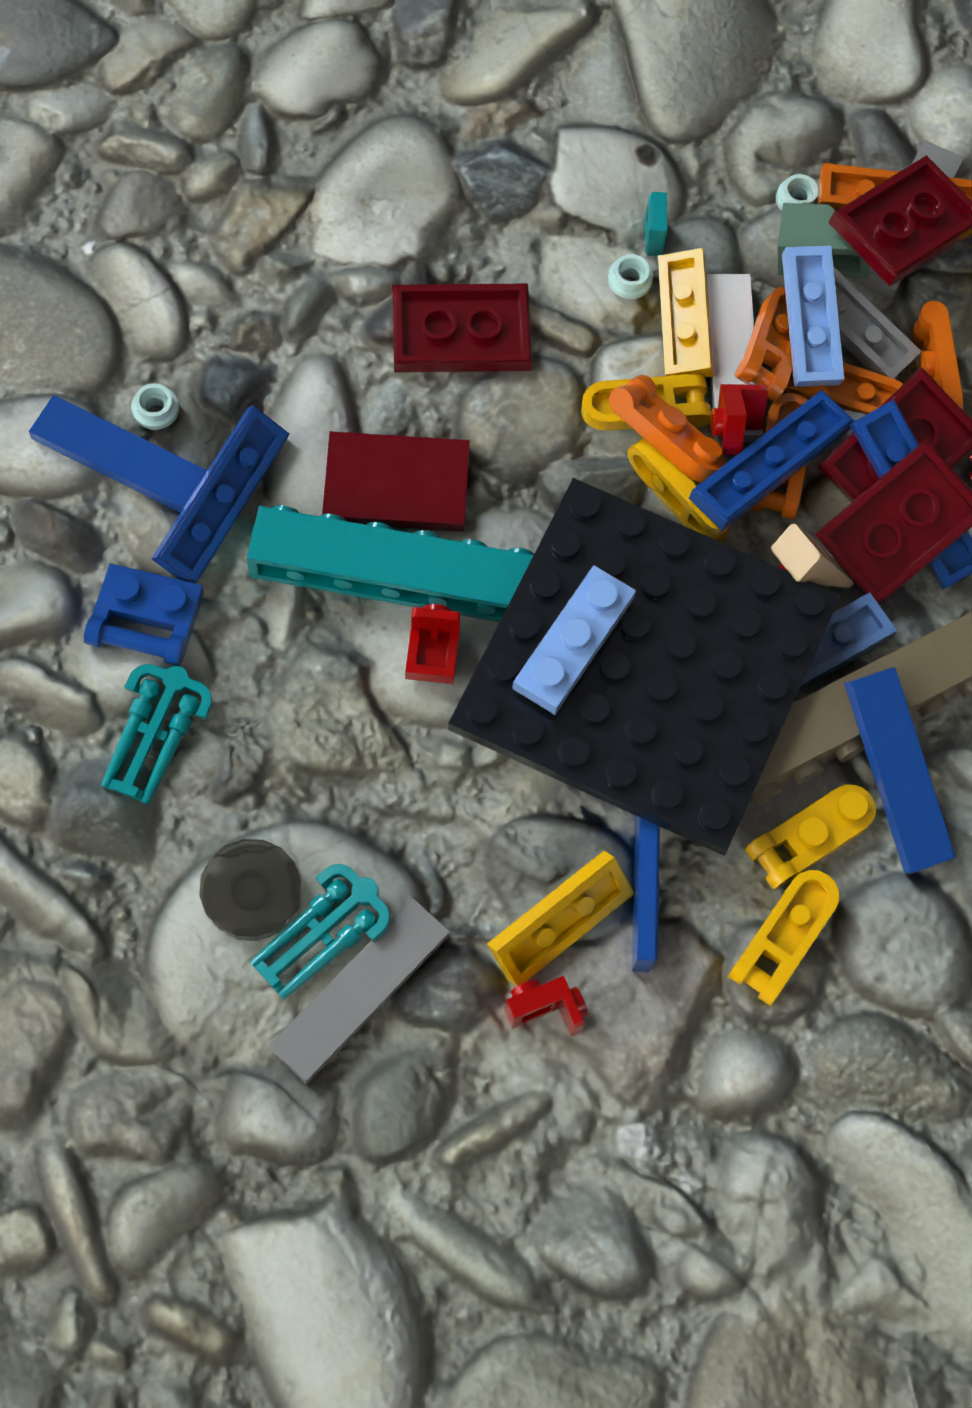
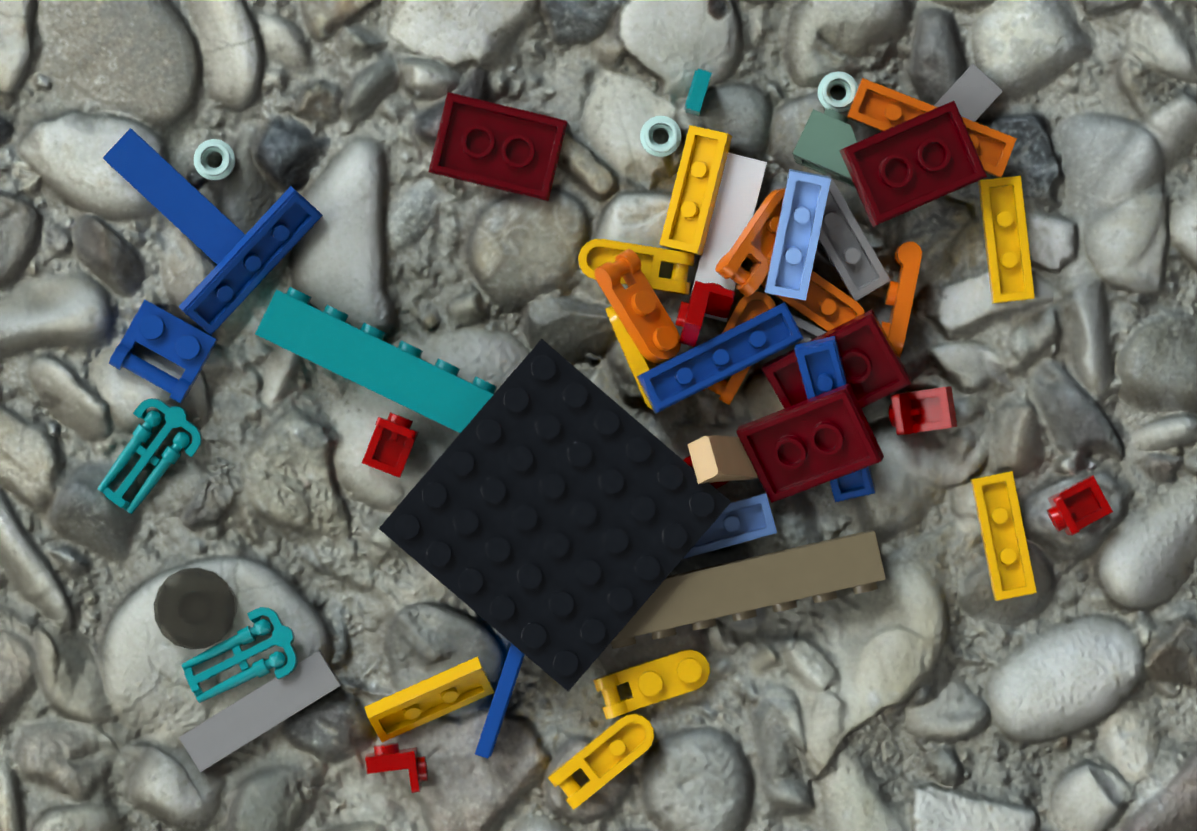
camera: 25 degrees right, 20 degrees up
dark red tile [322,431,470,532] -> none
light blue plate [512,565,636,715] -> none
blue tile [844,667,956,874] -> none

